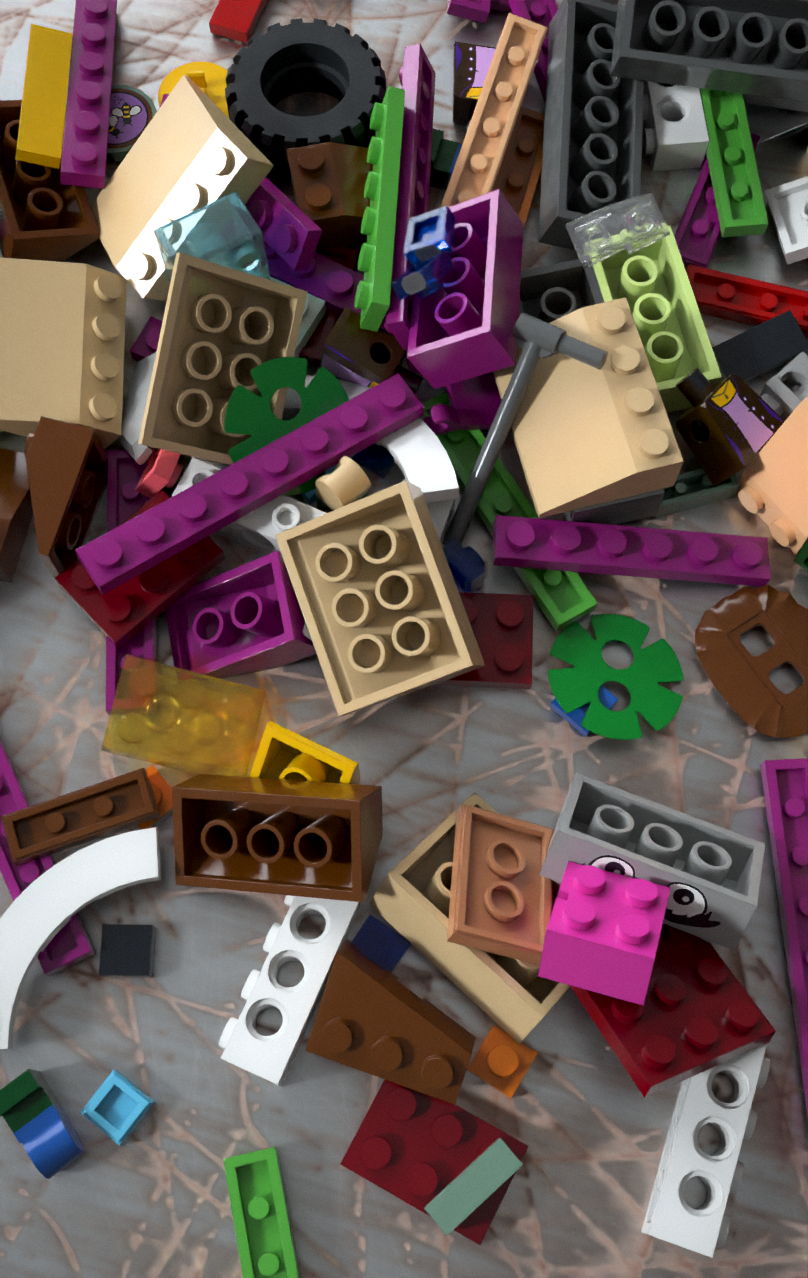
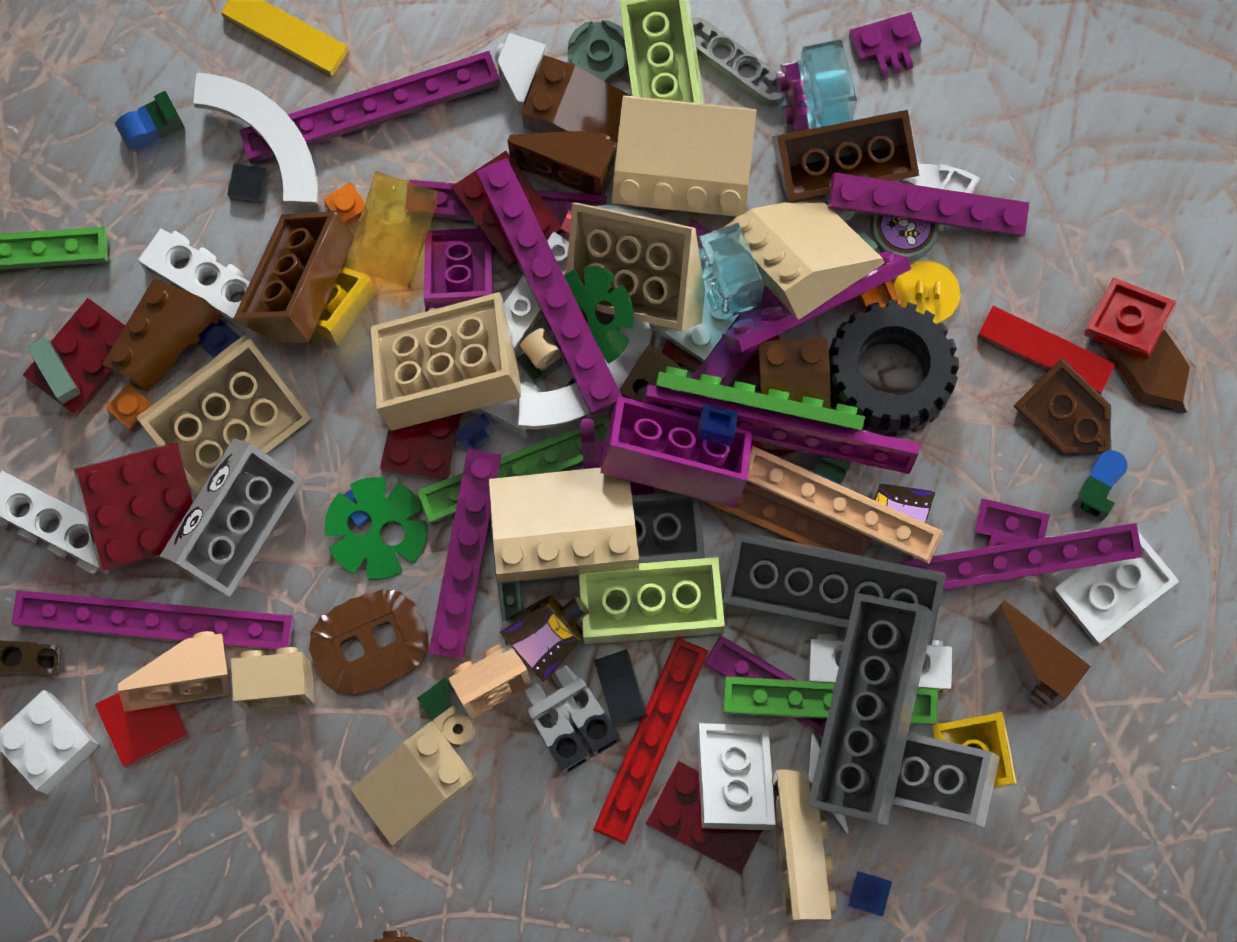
camera: 100 degrees right, 5 degrees up
reddish brown tile [1,768,161,866] -> none
yellow tile [15,23,73,169] -> none
medium azure tile [80,1069,156,1146] -> none
clear blue plate [391,250,455,300] -> none
dark grey bar [442,313,608,550] -> none
nougat tile [447,803,554,965] -> none
dark pink piece [538,861,671,1006] -> none
clear slope [565,193,670,269] -> none

